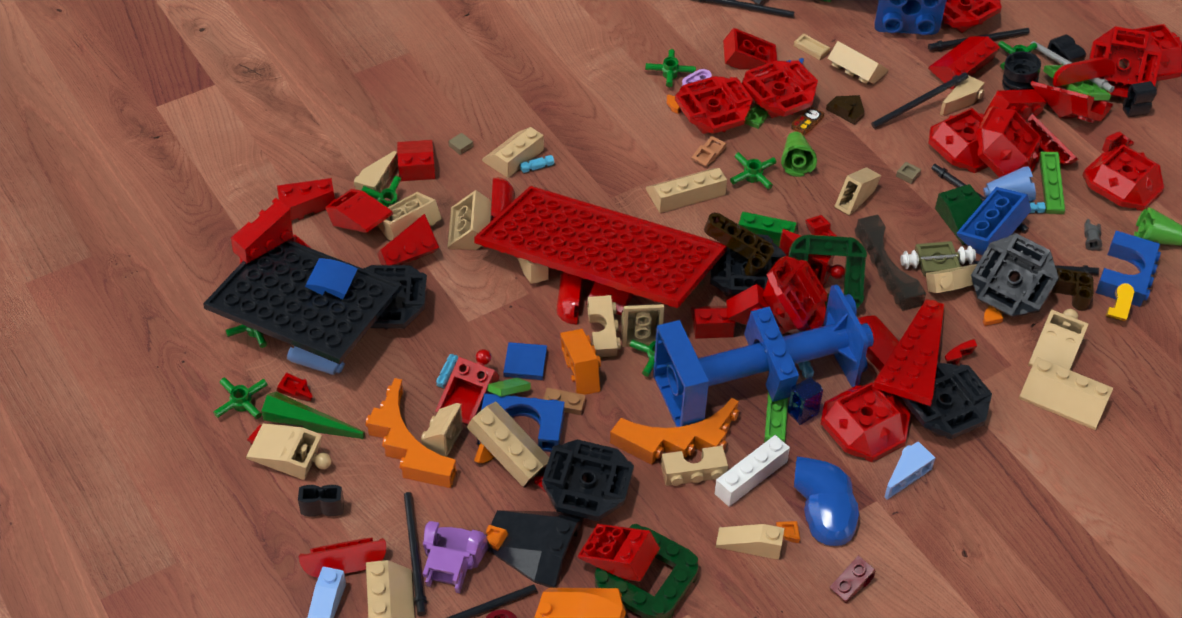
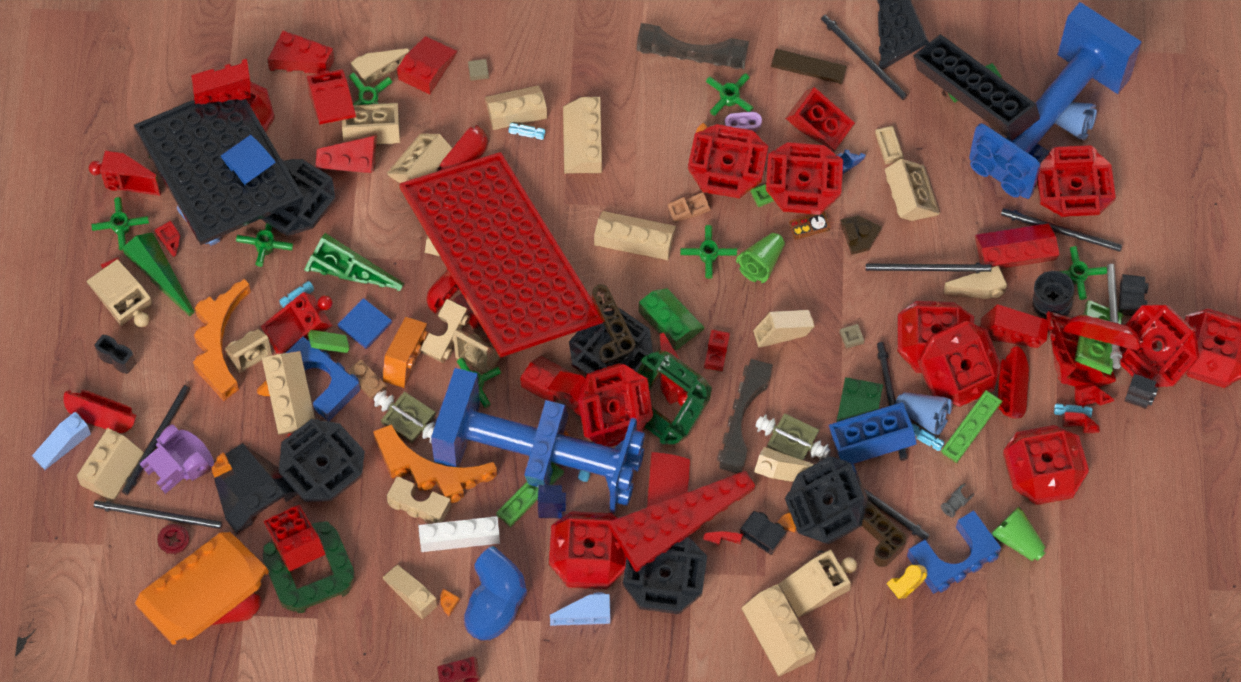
camera: 35 degrees right, 15 degrees up
none -> red slope [88,151,161,196]
none -> green bar [236,223,294,267]
none -> green wedge [304,233,404,291]
none -> olive plate [374,390,436,444]
none -> tan slope [563,97,602,173]
none -> clear smoke arch [637,23,749,69]
none -> black brick [740,511,786,555]
none -> dark brown tile [771,49,847,84]
none -> medium azure axle [1054,403,1092,418]
none -> red slope [1075,384,1114,407]

